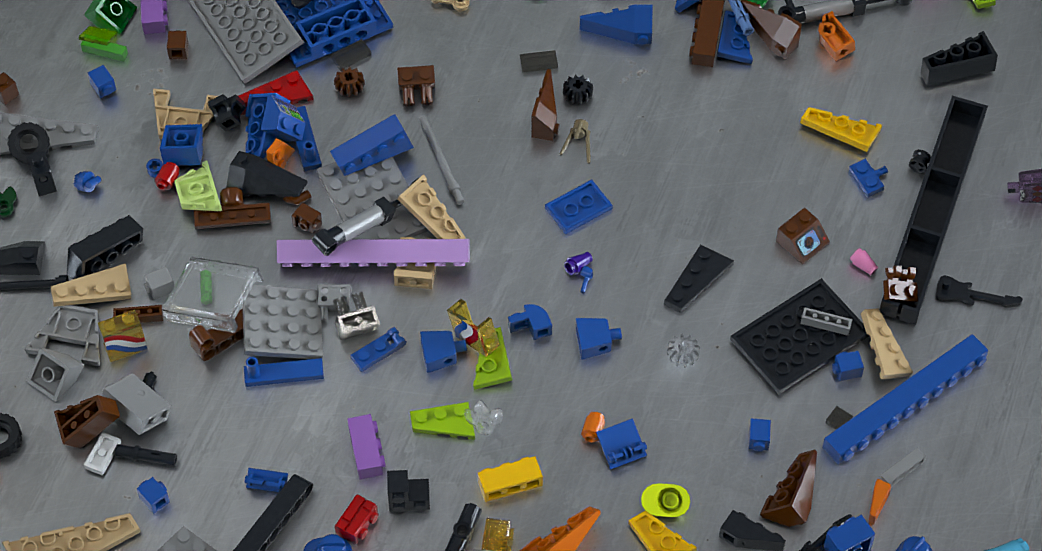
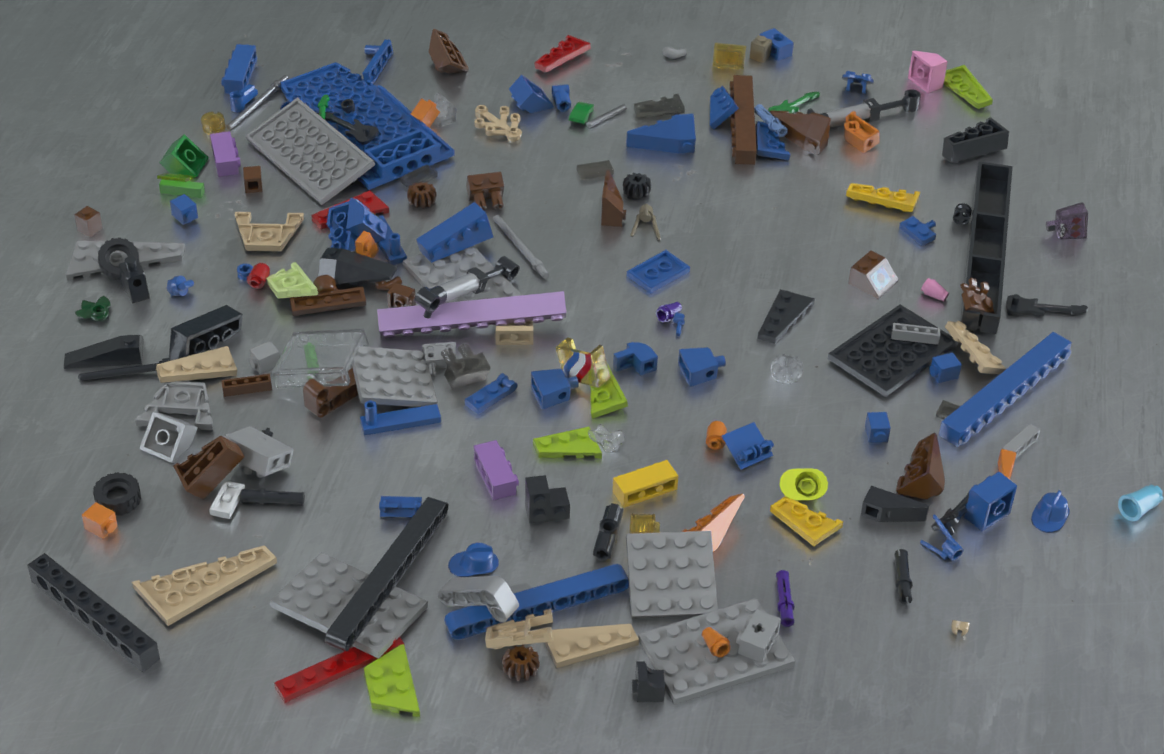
camera: 10 degrees left, 15 degrees down
clear yellow panel [98,310,147,362] -> none
blue brick [136,477,170,514] -> none
blue slope [160,124,203,166] -> none
black brick [208,94,246,131] -> none
red brick [335,494,379,544] -> none
tan wing [397,174,465,239] -> none

